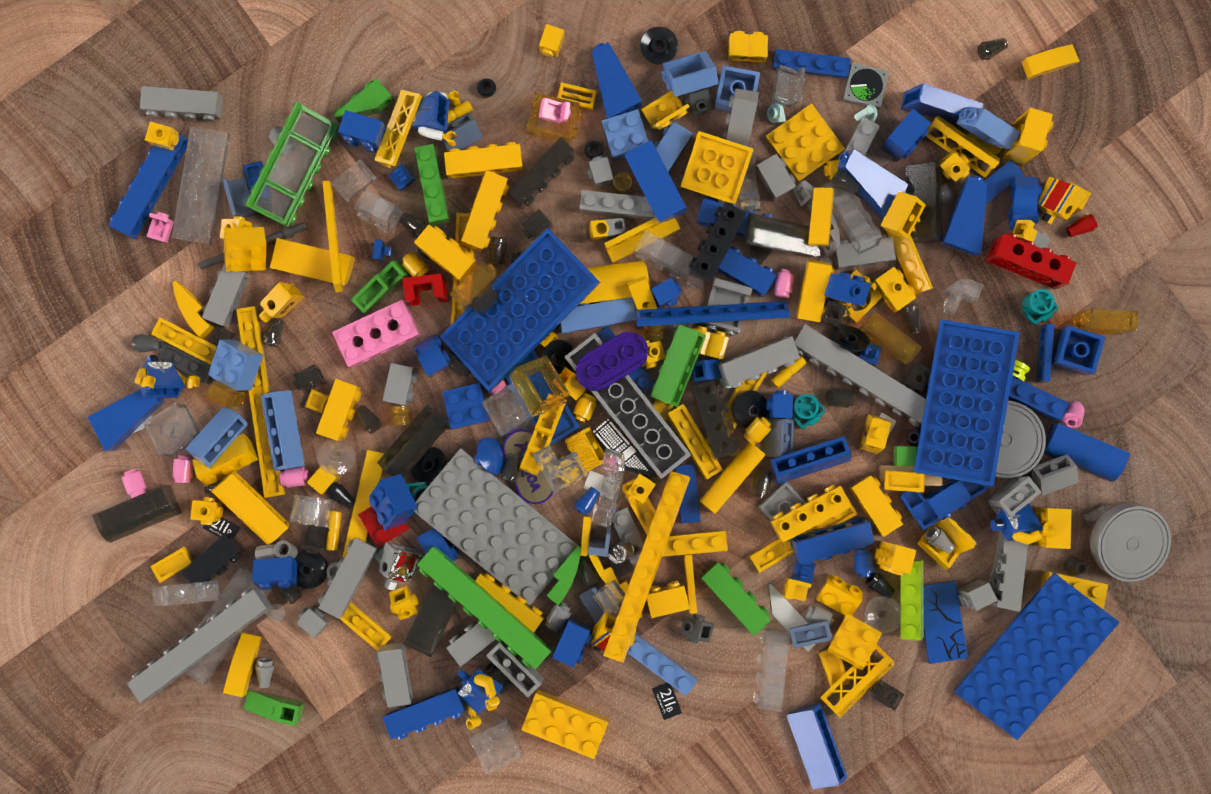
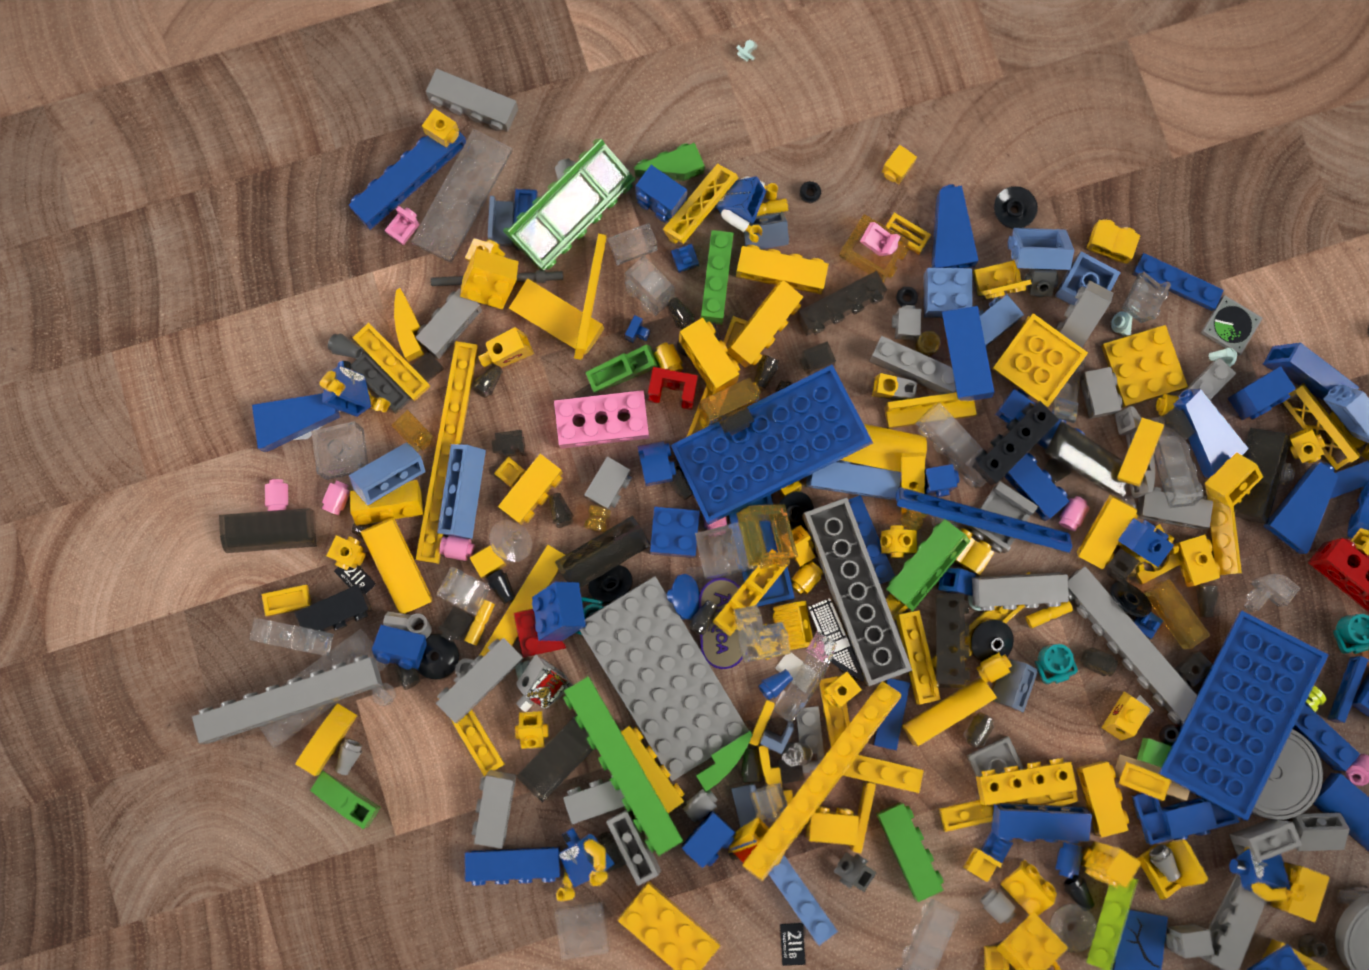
camera: 10 degrees right, 5 degrees down
medium blue brick [208,339,263,391] -> none
light grey brick [297,606,330,638] -> none
blue brick [417,528,459,561] -> none
dark purple tile [576,332,648,391] -> none
blue brick [766,390,793,419] -> none
white sticker [769,584,816,651] -> none
blue brick [770,436,851,484] -> none
sand blue panel [789,620,832,648] -> none

